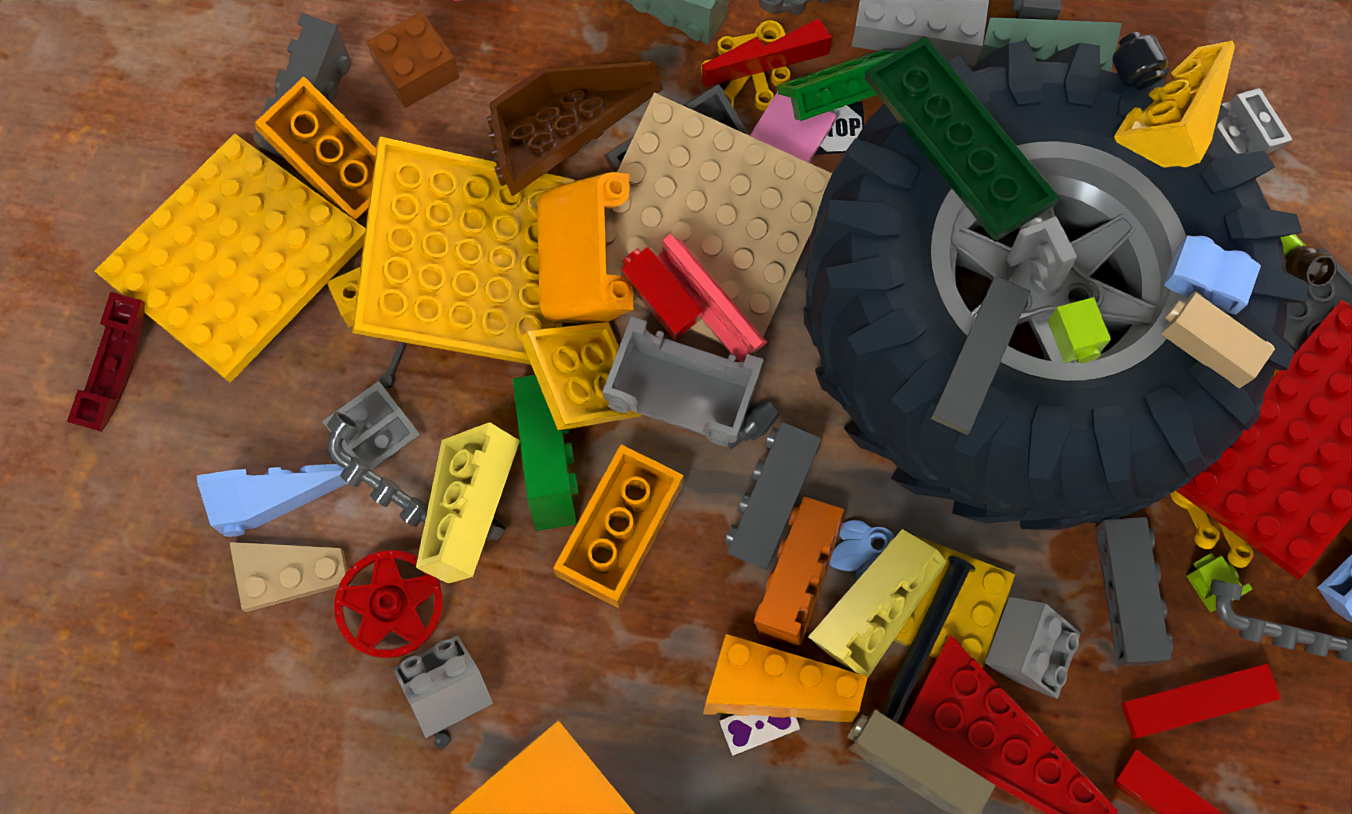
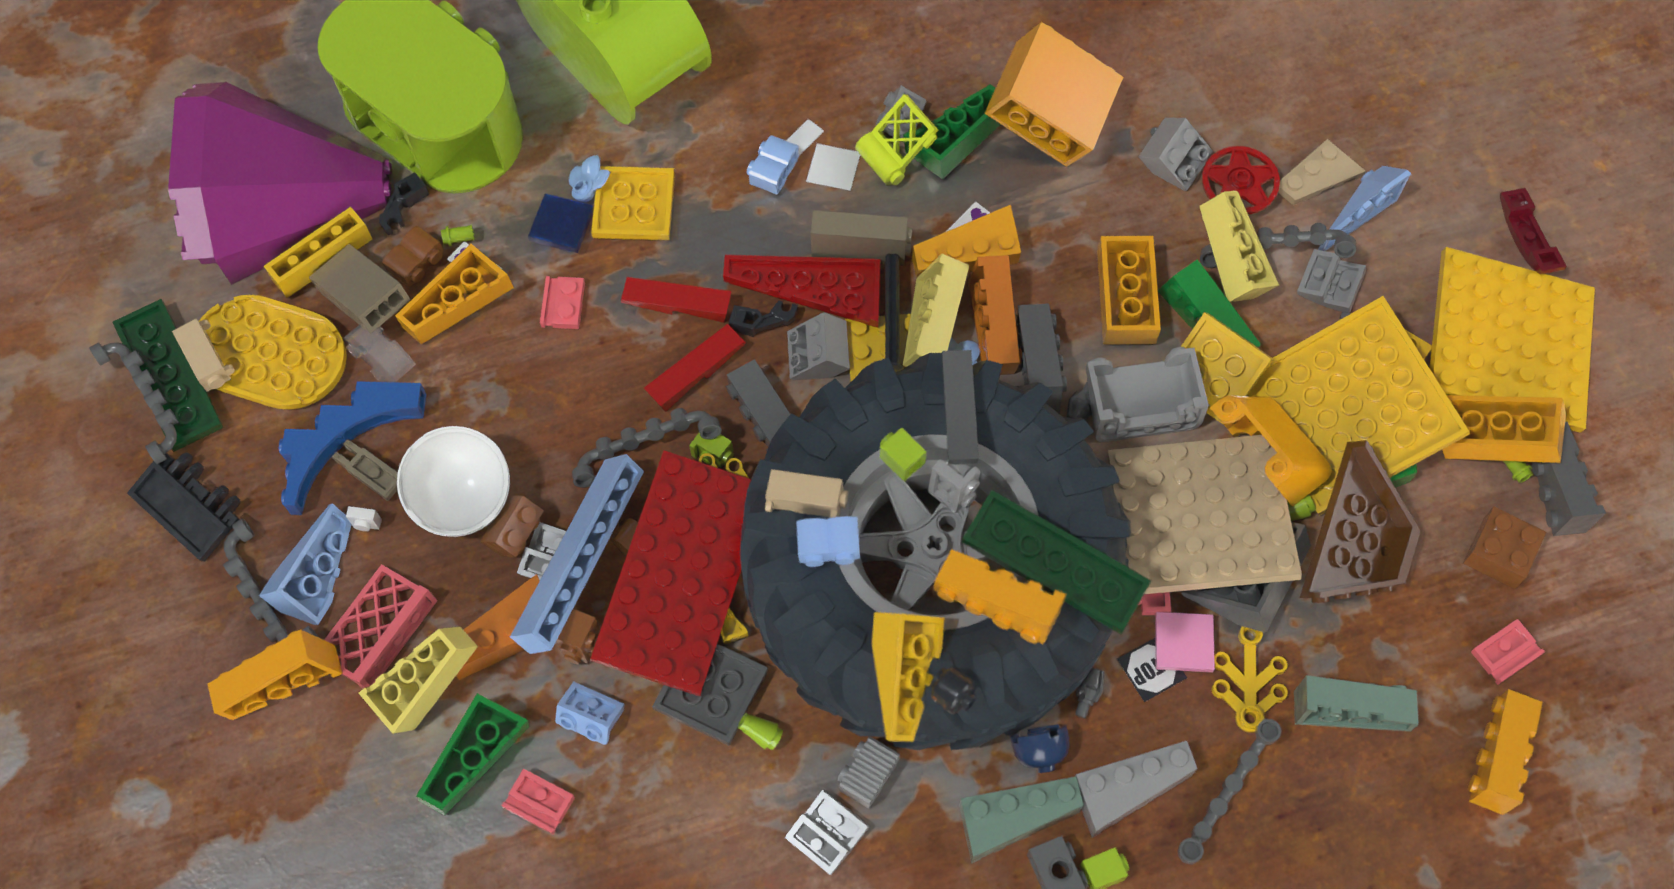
camera: 155 degrees right, 5 degrees down
red brick [621,247,703,341] -> none
coral fence [657,233,767,362] -> none
red slope [701,18,832,88] -> none
green fence [777,49,899,121] -> none
dark brown wheel [1286,246,1337,287] -> none
none -> black piece [729,300,798,337]
none -> light orange wedge [934,549,1066,644]

